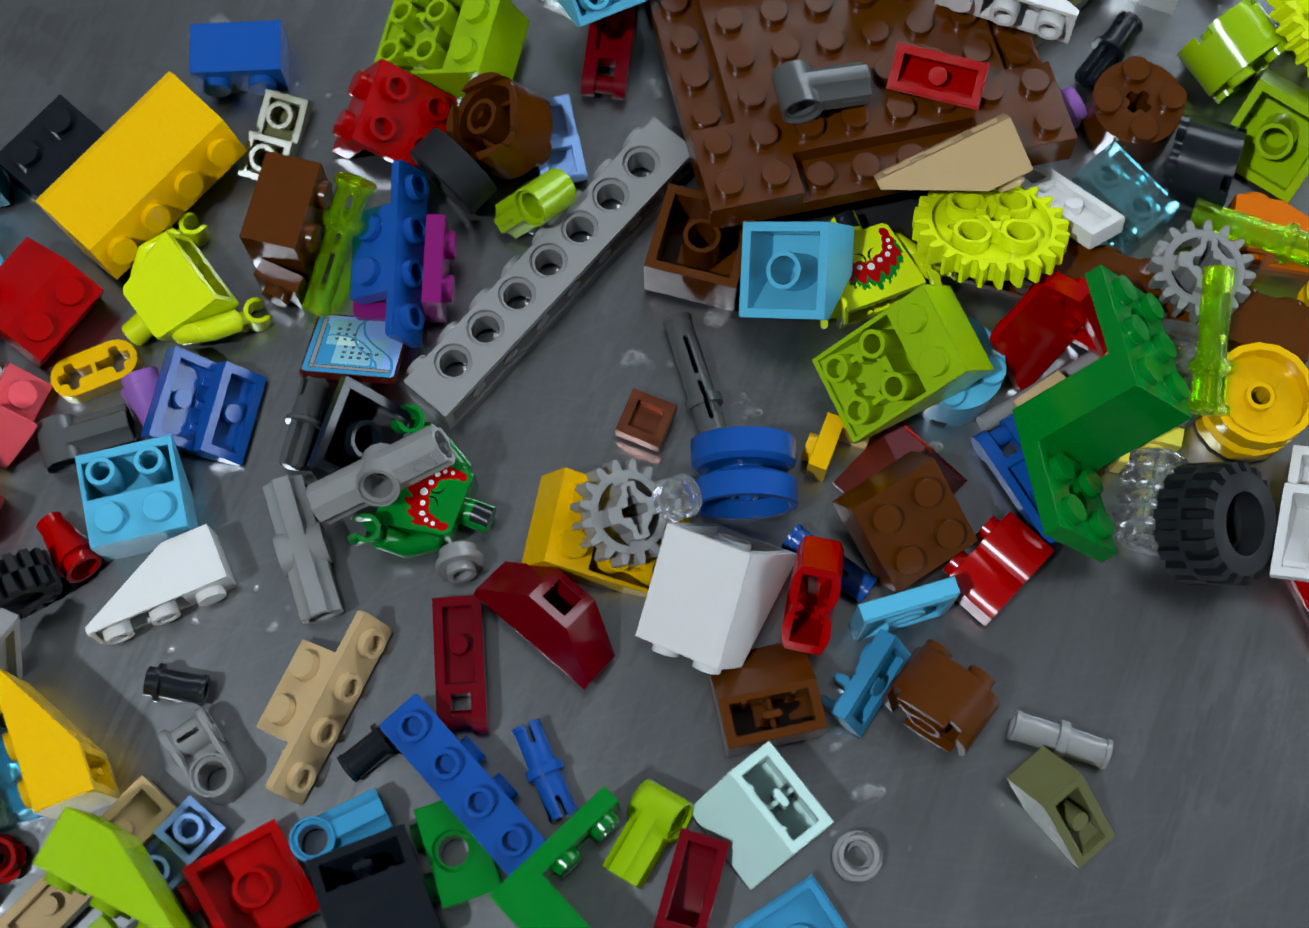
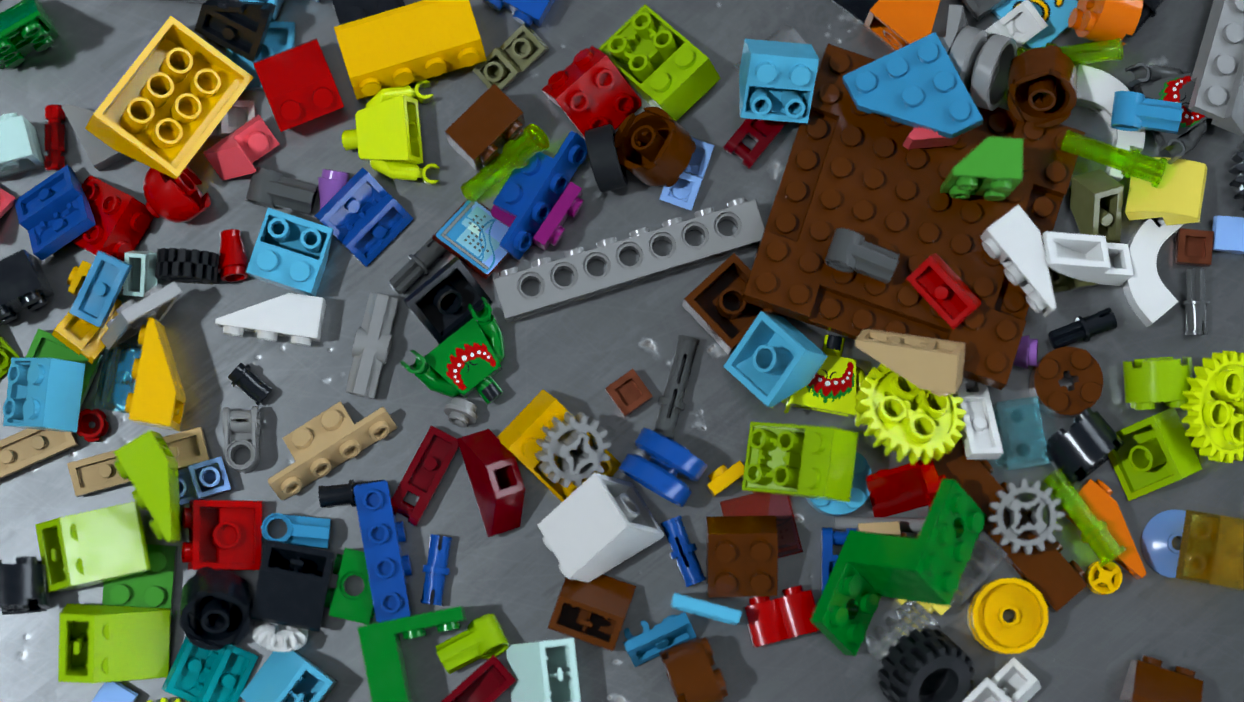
camera: 30 degrees right, 10 degrees up
yellow beam [50,339,143,404] -> none
reddish brown plate [253,258,312,309] -> none
light grey piece [306,424,455,525] -> none
lime piece [493,168,577,238] -> none
clear bush [653,473,702,523] -> none
red brick [781,535,844,655] -> none
clear neon green pin [1188,265,1235,417] -> none

